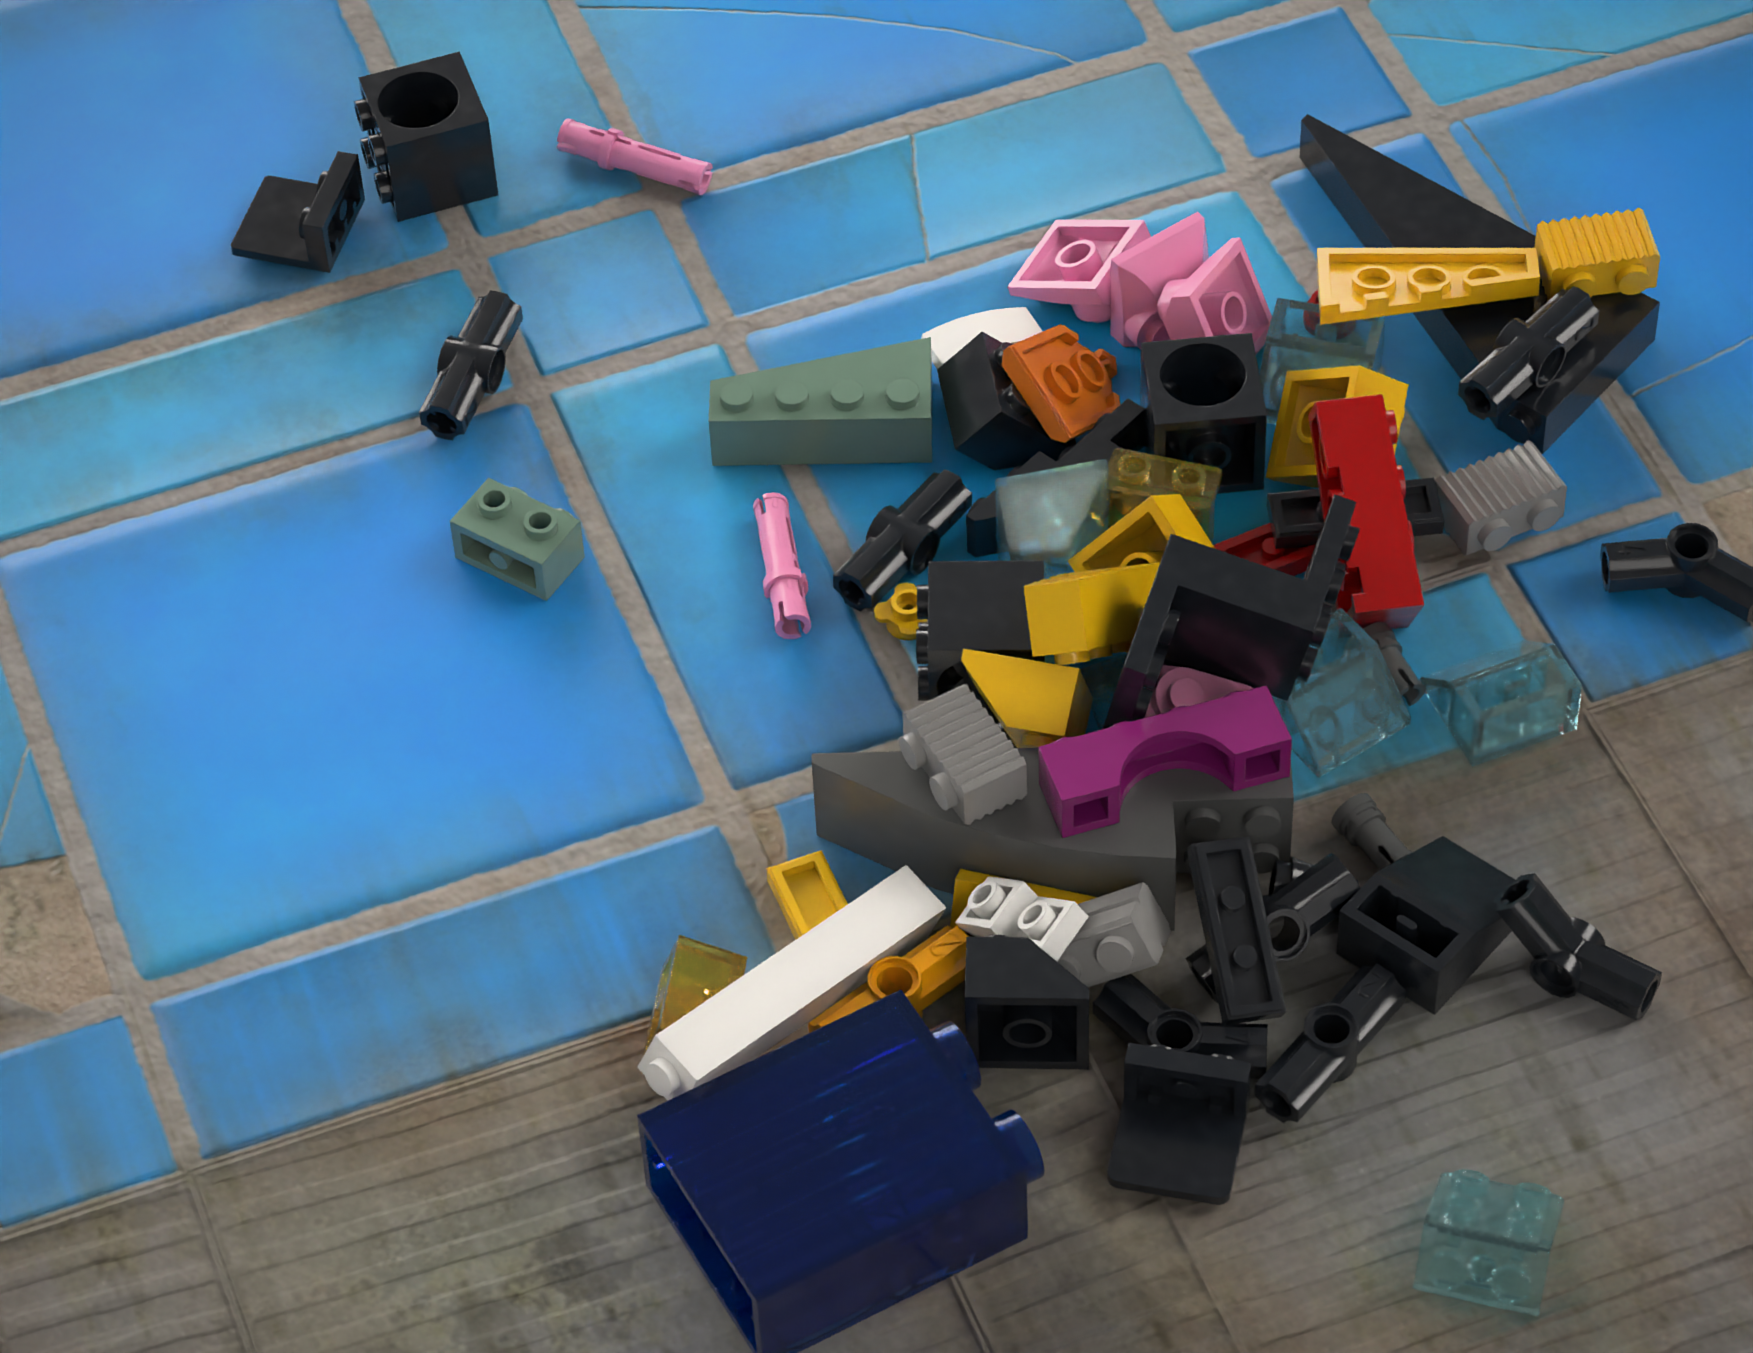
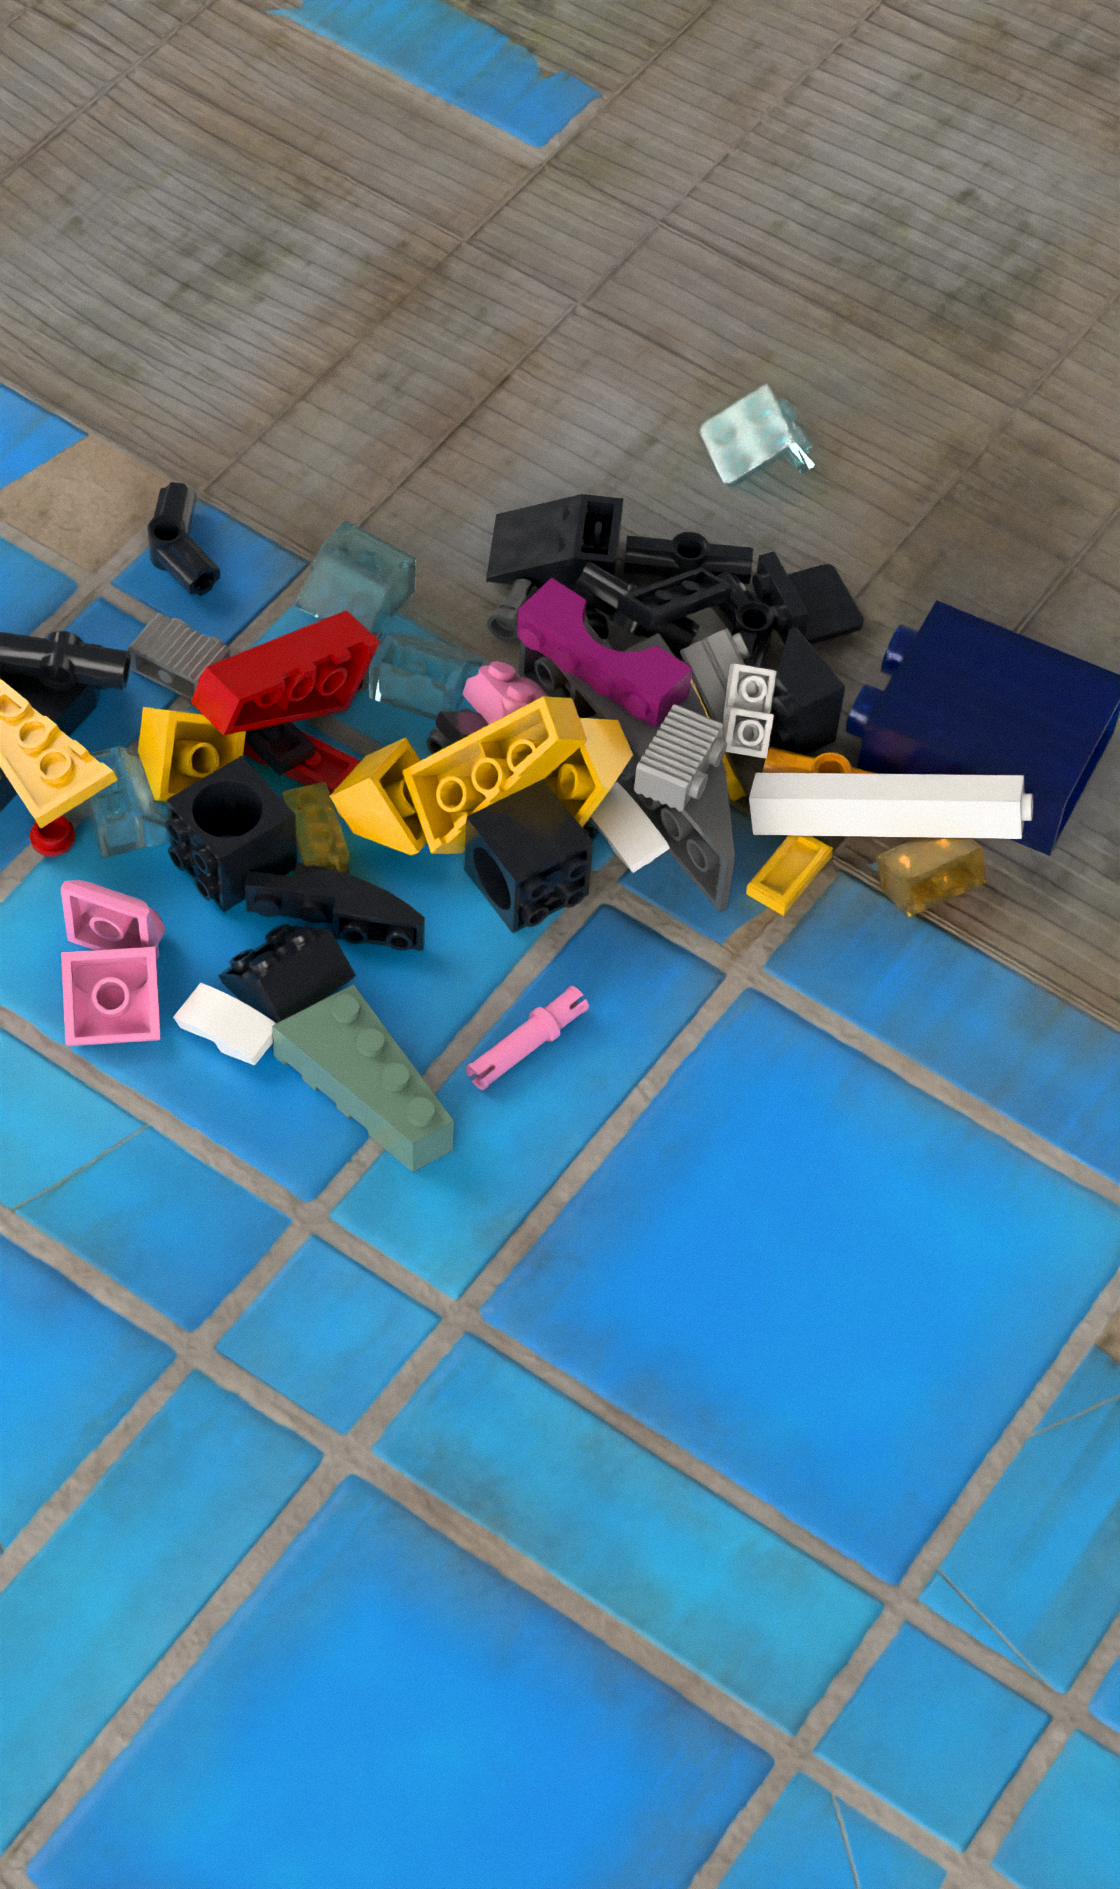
camera: 130 degrees left, 5 degrees up
black bracket [231,151,365,273] -> none
black brick [354,51,498,222] -> none
black piece [419,290,523,441] -> none
sand green brick [450,478,585,601] -> none
bright pink pin [557,118,713,195] -> none
black piece [833,469,972,612] -> none
yellow plate [874,583,928,640] -> none
clear light blue slope [995,459,1109,579] -> none
orange tile [1002,324,1120,443] -> none
black bracket [1103,494,1360,729] -> none
bright pink slope [1157,238,1277,354] -> none
black piece [1493,873,1662,1020] -> none

